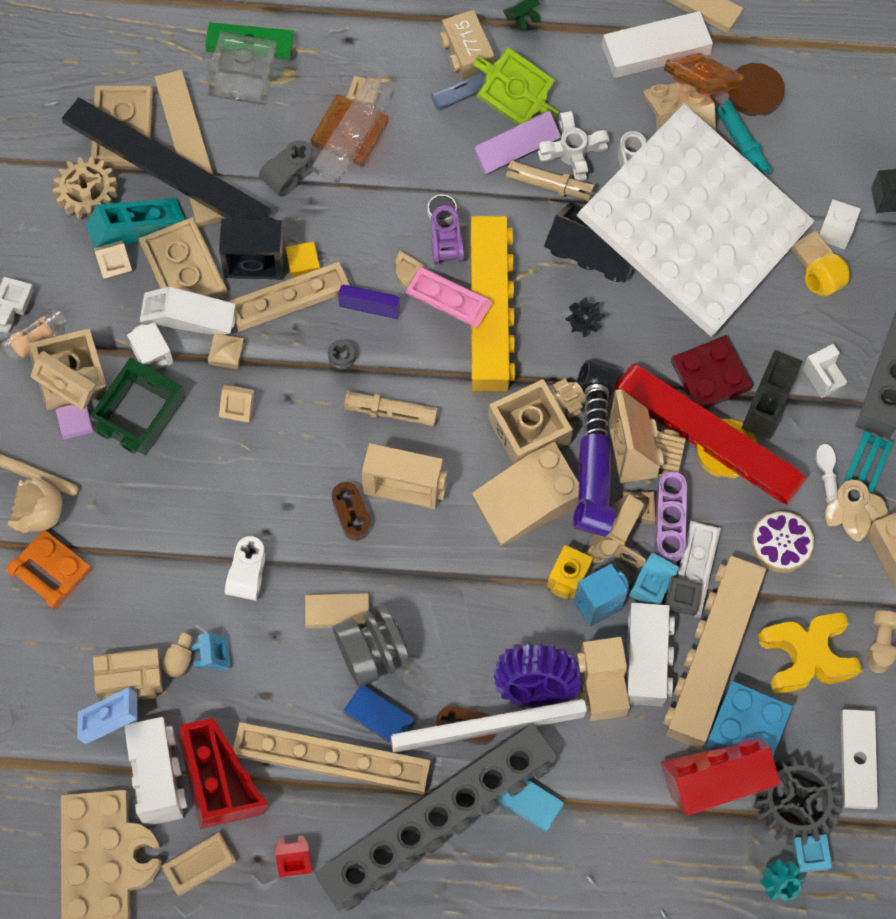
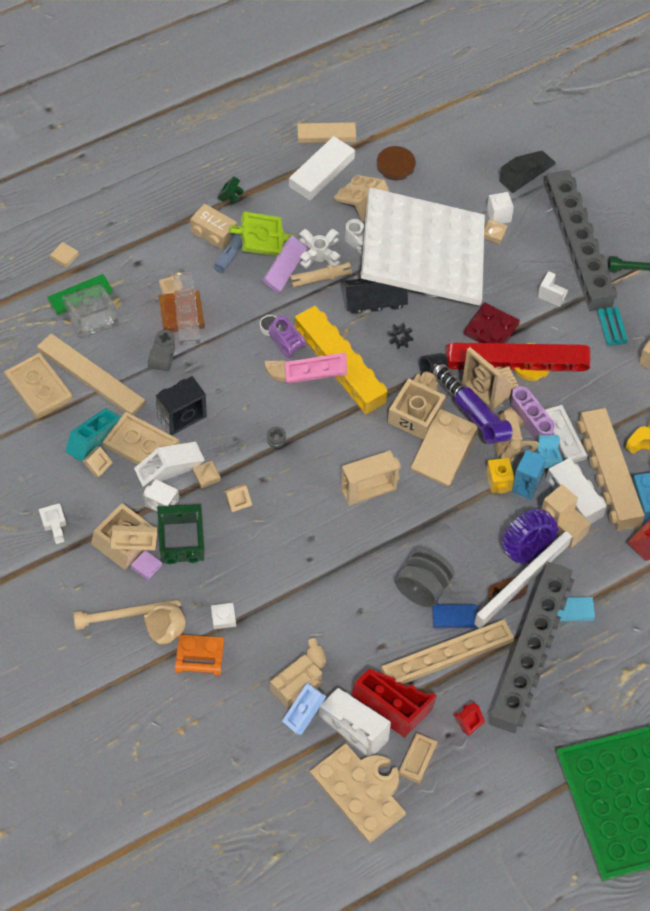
camera: 35 degrees left, 10 degrees down
clear piece [0,308,68,364] -> none
tan gear [53,157,118,219] -> none
black tile [61,97,271,220] -> none
dark azure tile [192,632,231,671] -> none
white piece [225,536,265,601] -> none
tan plate [227,262,350,332] -> none
yellow tile [285,242,320,278] -> none
tan tile [305,593,369,629] -> none
reddish brown beam [332,482,371,541] -> none
dark purple tile [339,284,400,319] -> none
tan pin [344,391,437,427] -> none
clear orange plate [664,53,744,95] -> none
dark grey tile [665,576,702,616] -> none
teal pin [715,101,773,177] -> none
pearl dark grey slope [741,350,802,440] -> none
tile [751,511,814,573] -> none
yellow head [805,253,850,297] -> none
white piece [815,444,838,503] -> none
tan plate [825,479,888,542] -> none
none -> white plate [211,603,236,629]

